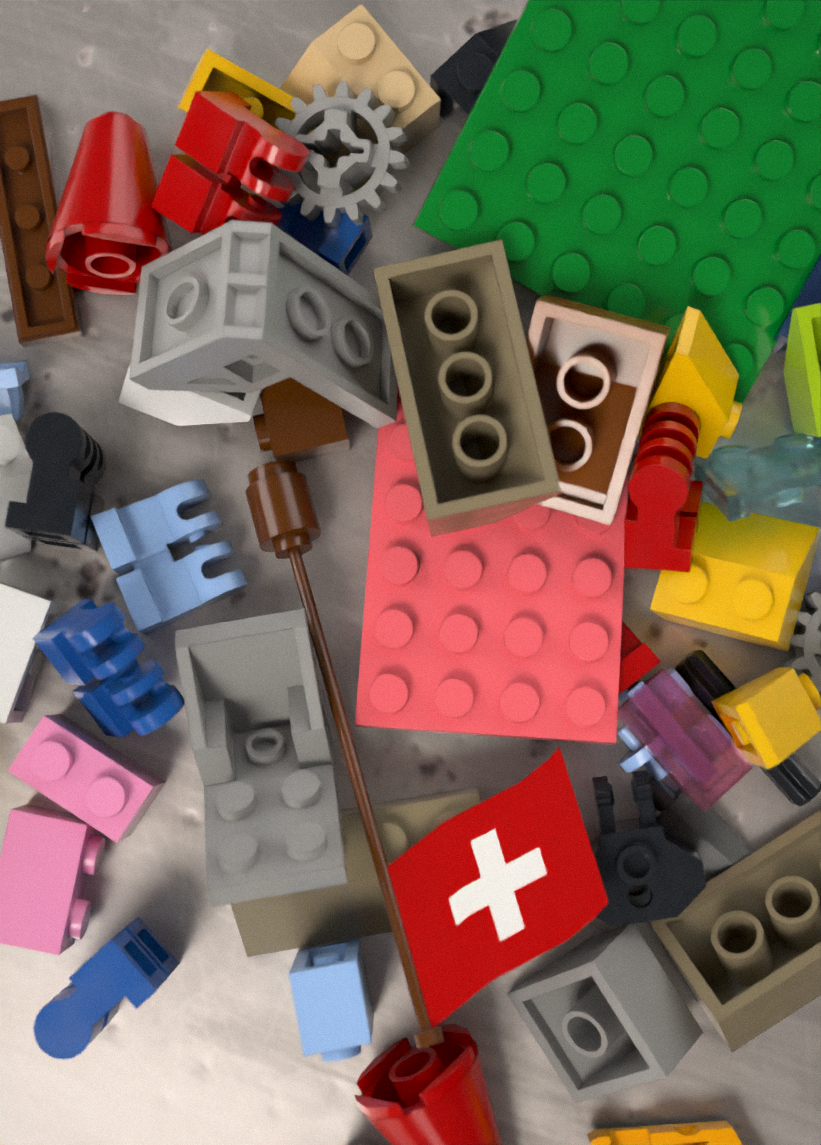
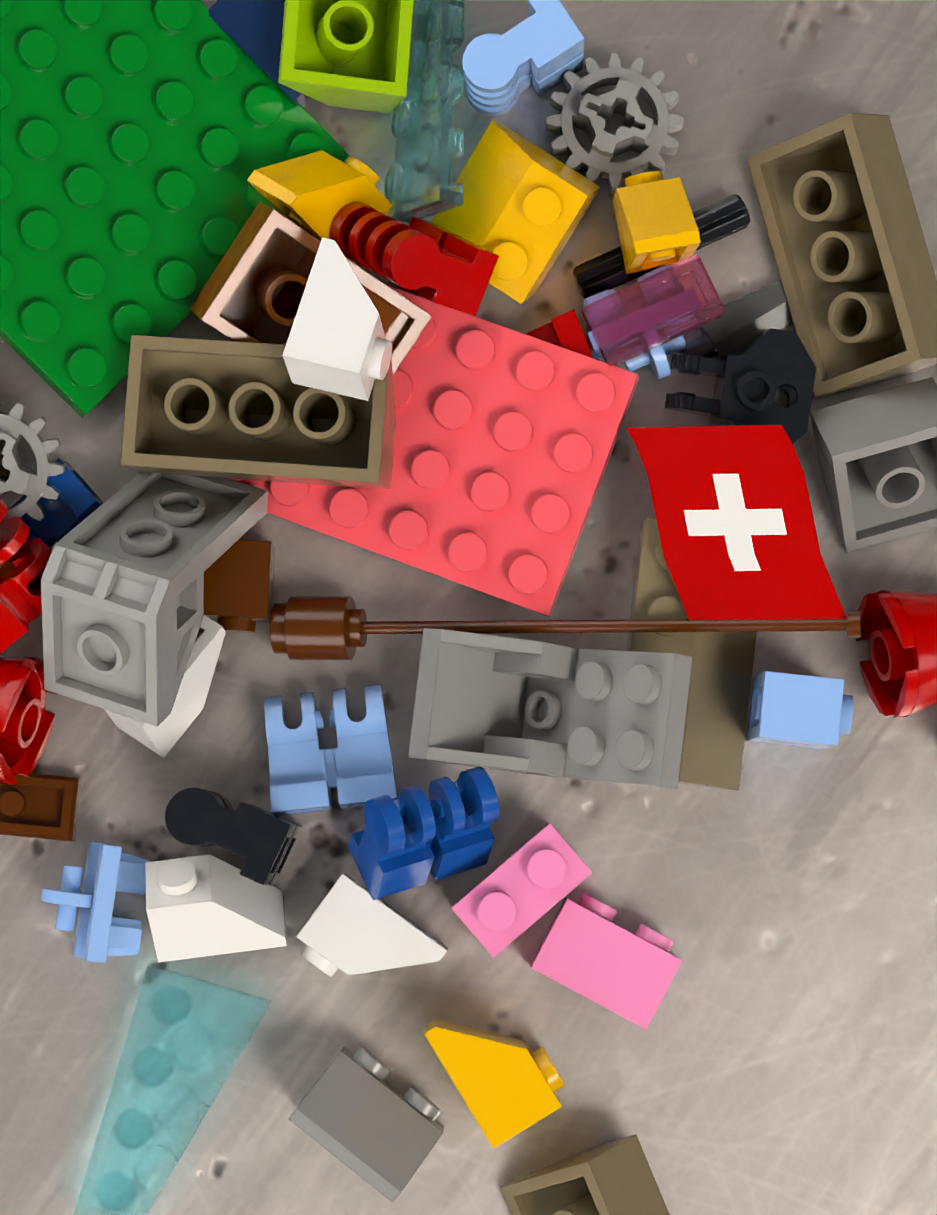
camera: 70 degrees left, 0 degrees up
blue legs [33,916,180,1060] -> none
none -> white slope [282,237,392,401]

